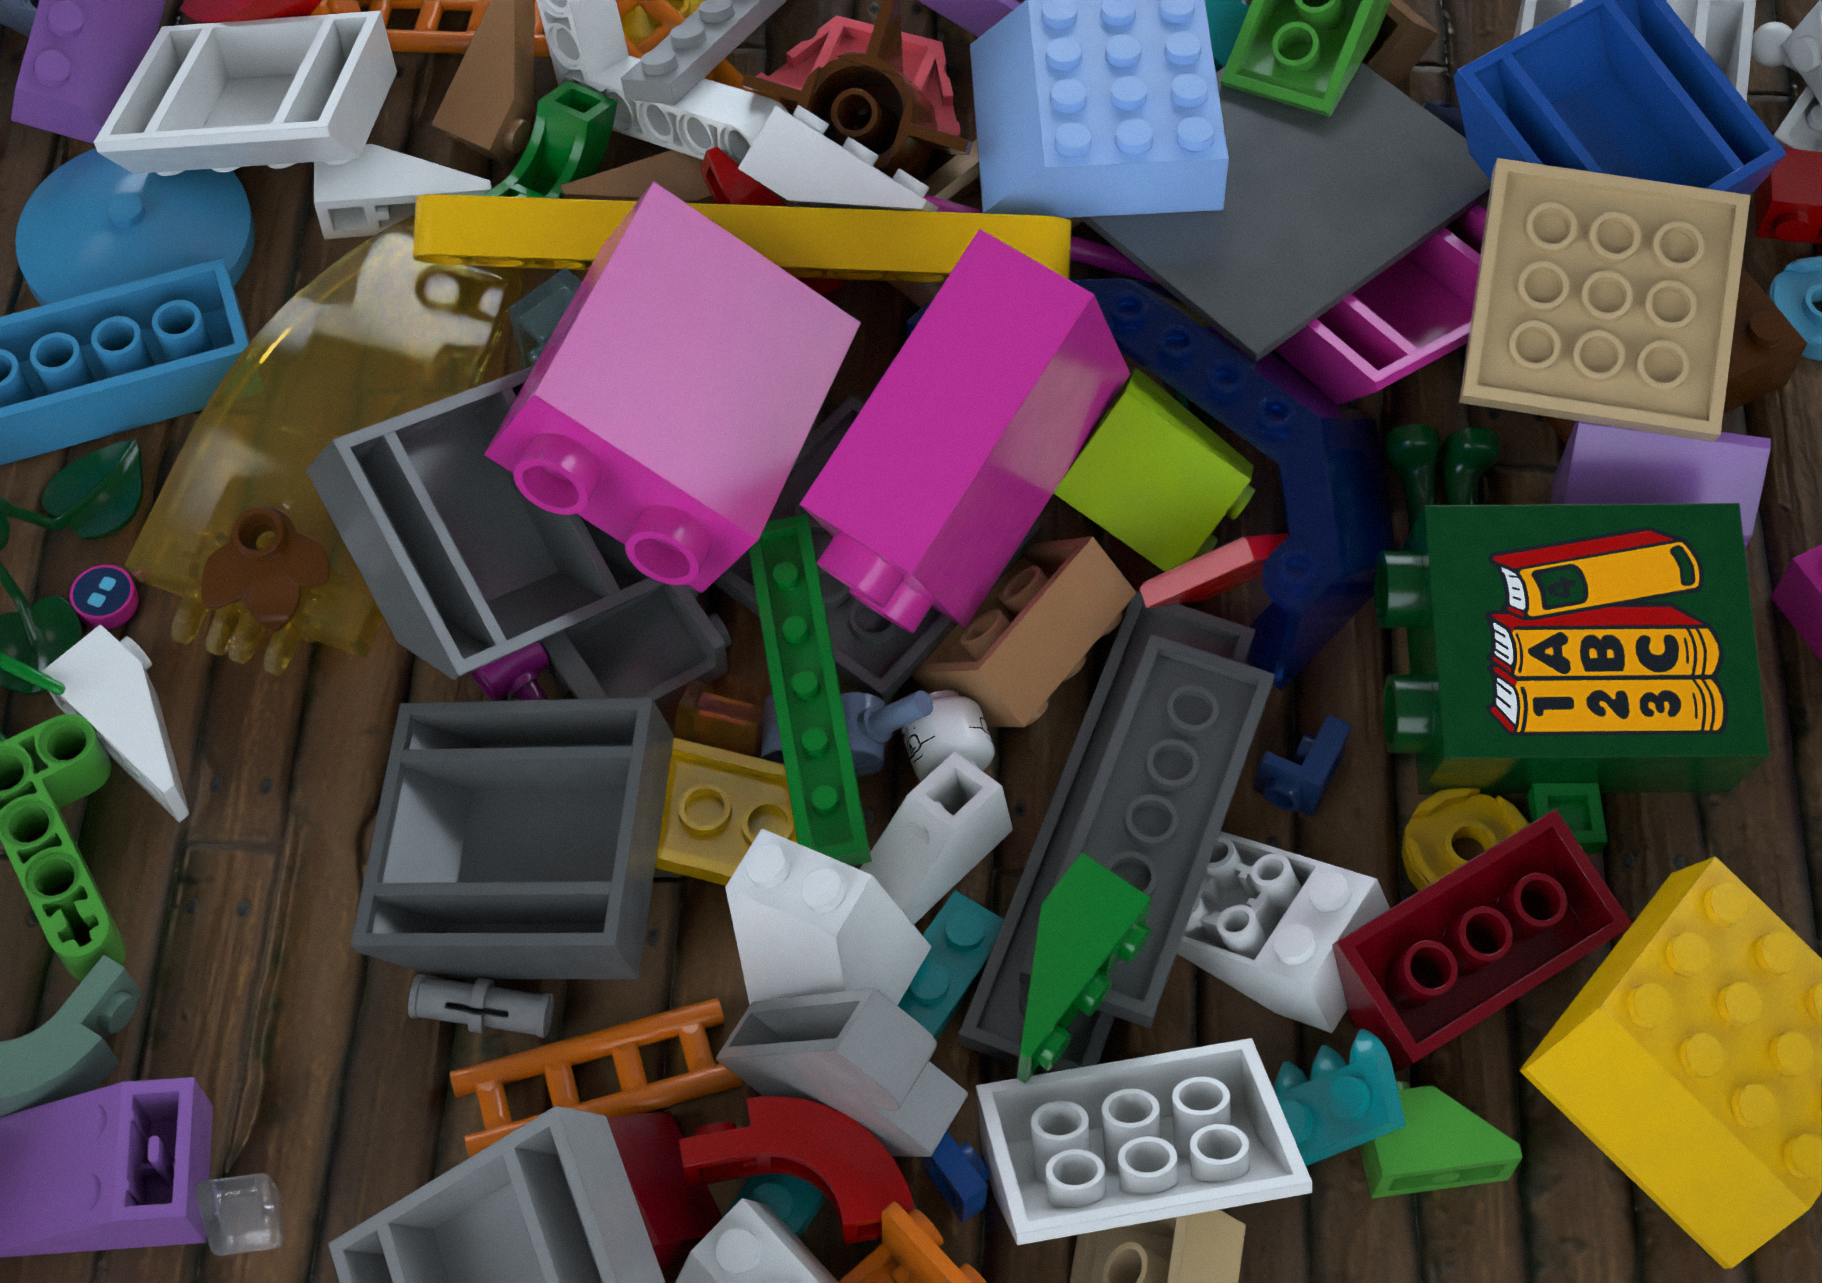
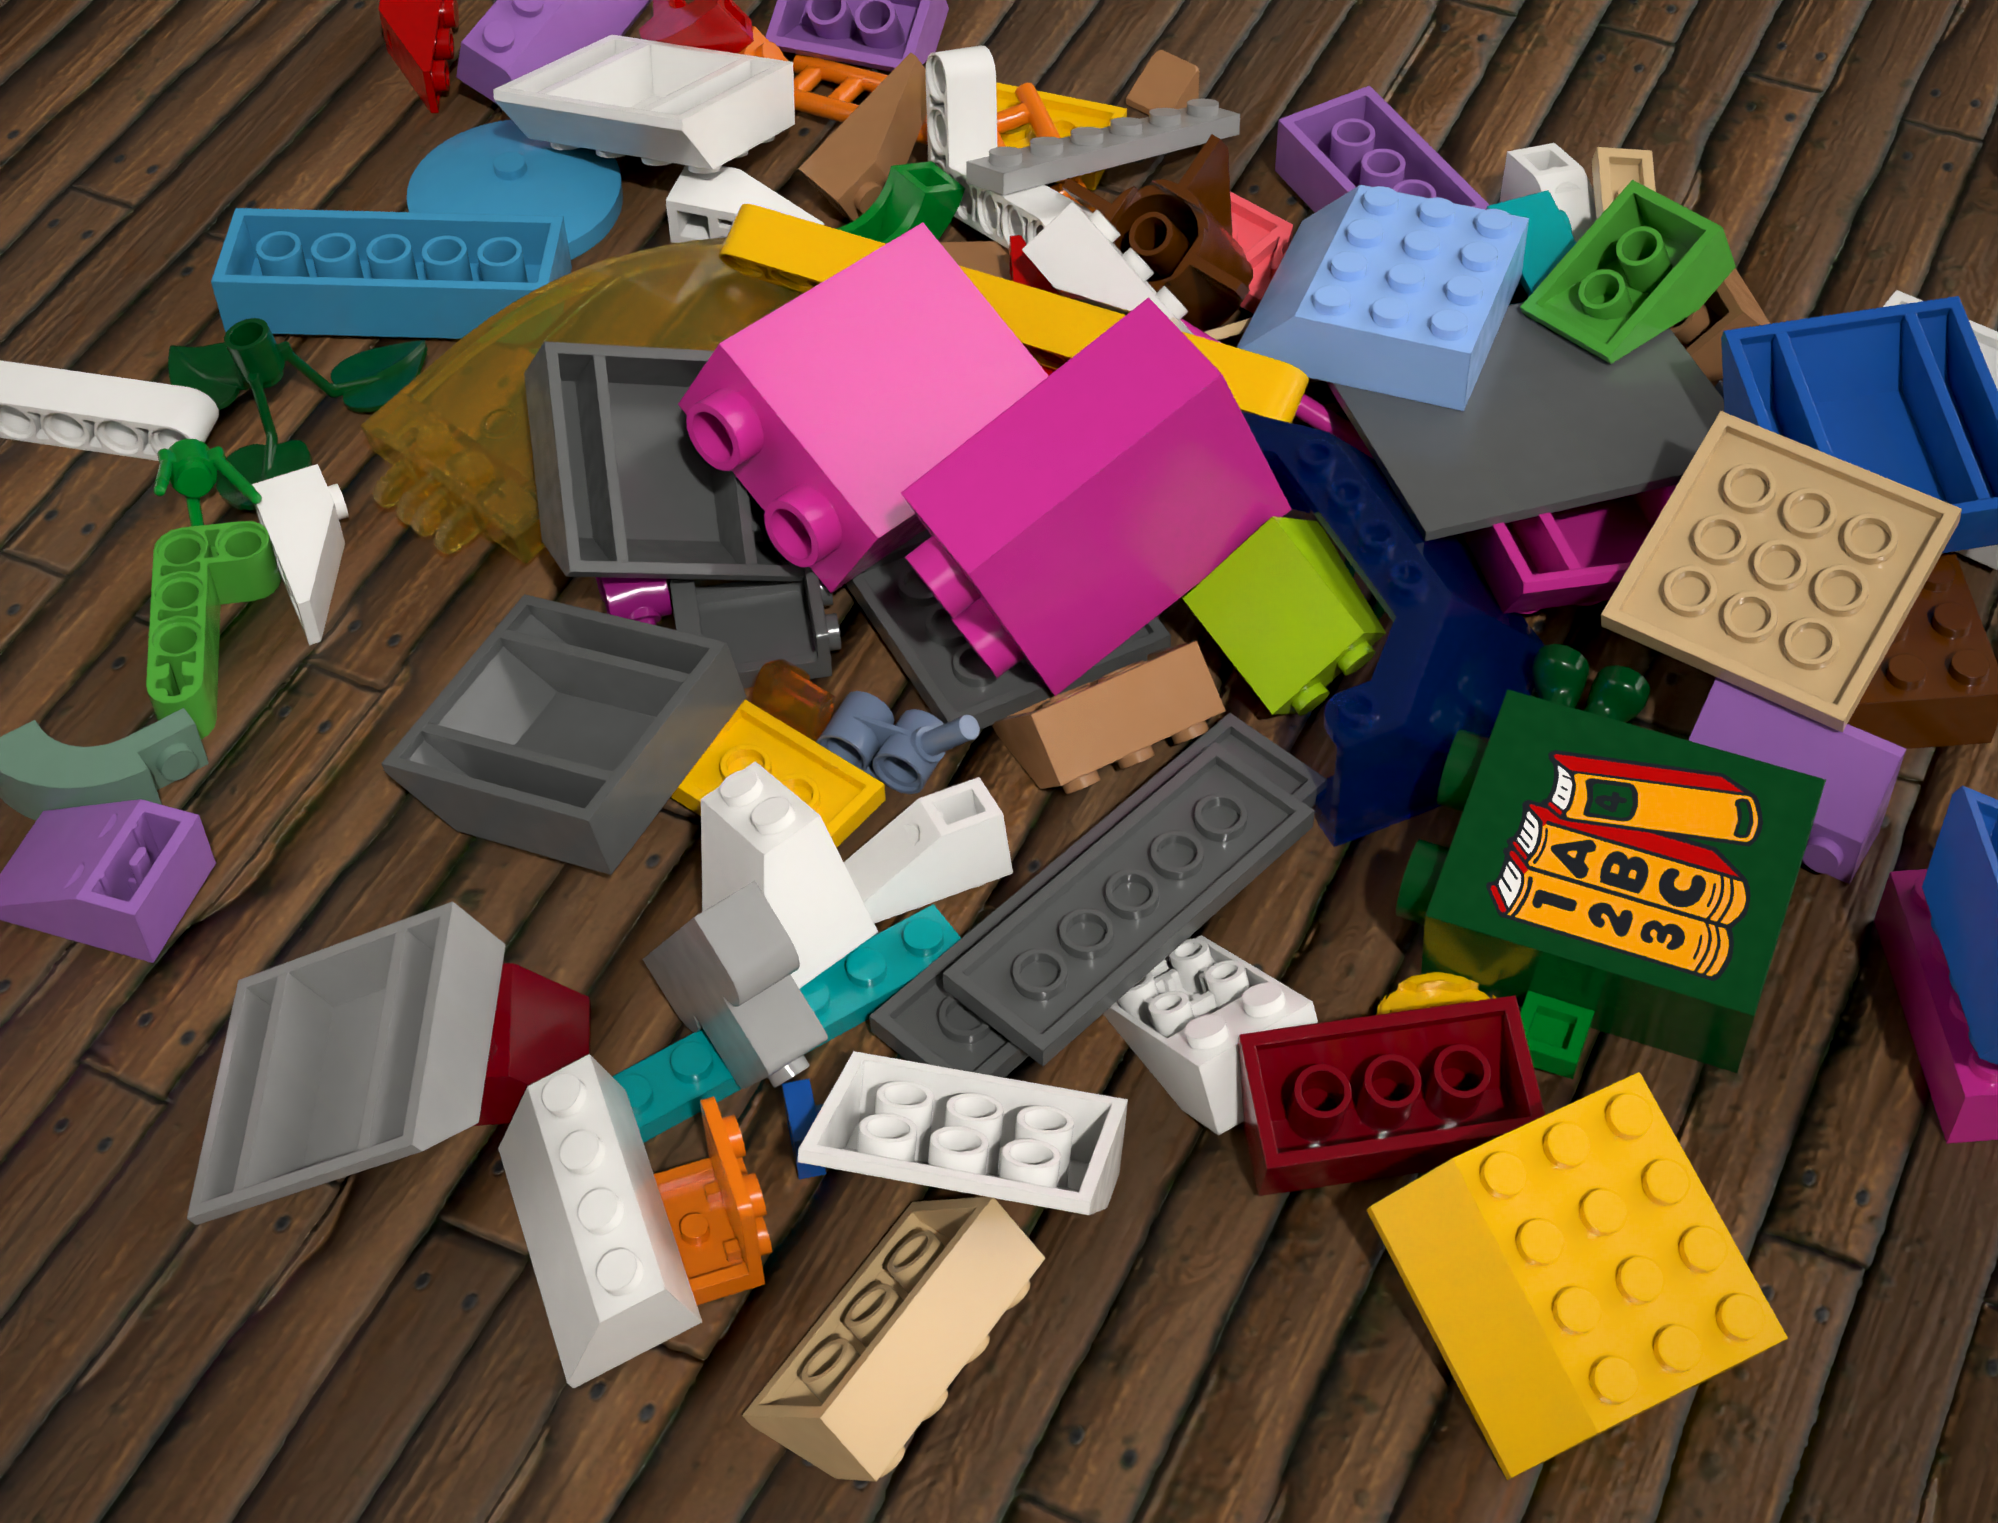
camera: 25 degrees right, 10 degrees down
tile [70,565,139,630] -> none
clear slope [196,1173,284,1256] -> none
reddish brown plate [201,506,330,633] -> none
light grey pin [408,974,554,1038] -> none
orange bar [449,997,743,1158] -> none
red arch [679,1096,915,1245] -> none
green plate [749,513,872,866] -> none
white head [901,690,995,781] -> none
green slope [1017,852,1152,1084] -> none
red tile [1139,532,1311,608] -> none
dark blue bracket [1254,715,1352,817] -> none
teal plate [1273,1029,1406,1166] -> none
bright green slope [1359,1081,1523,1199] -> none

